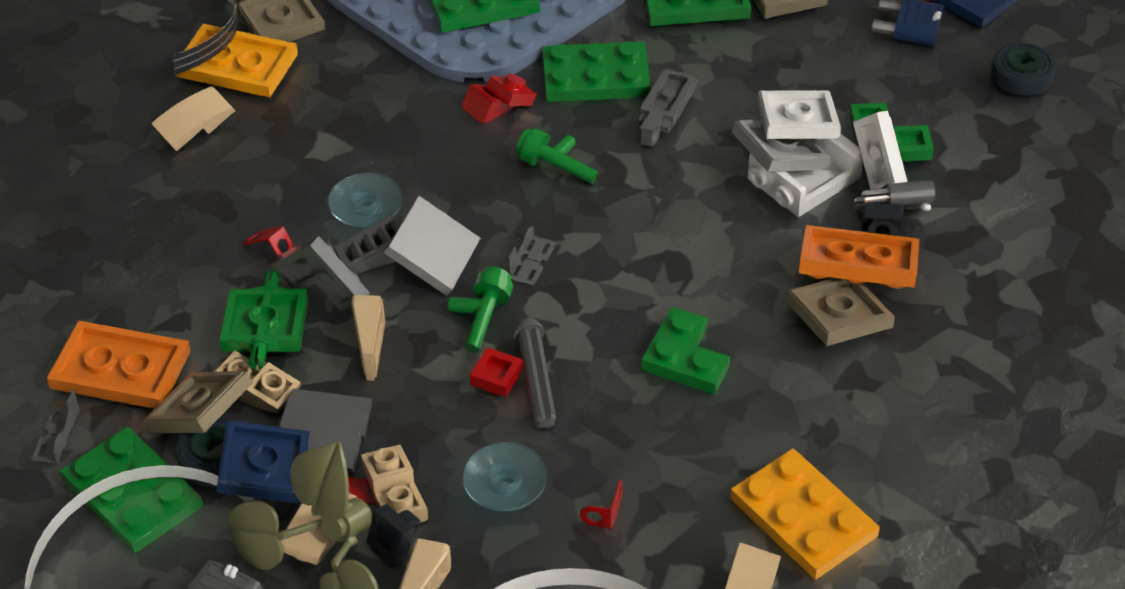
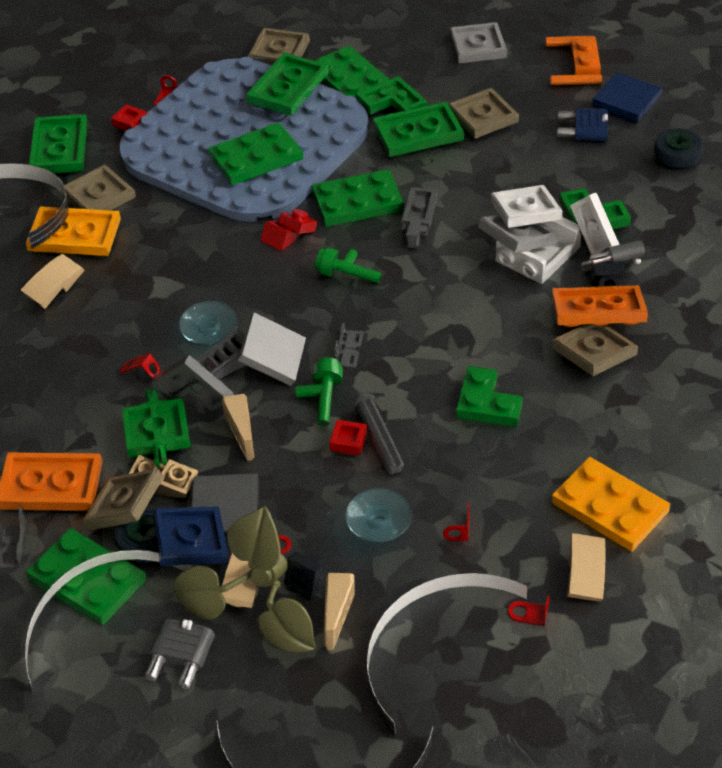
camera: 10 degrees left, 0 degrees up
tan slope [361,445,428,522] -> none

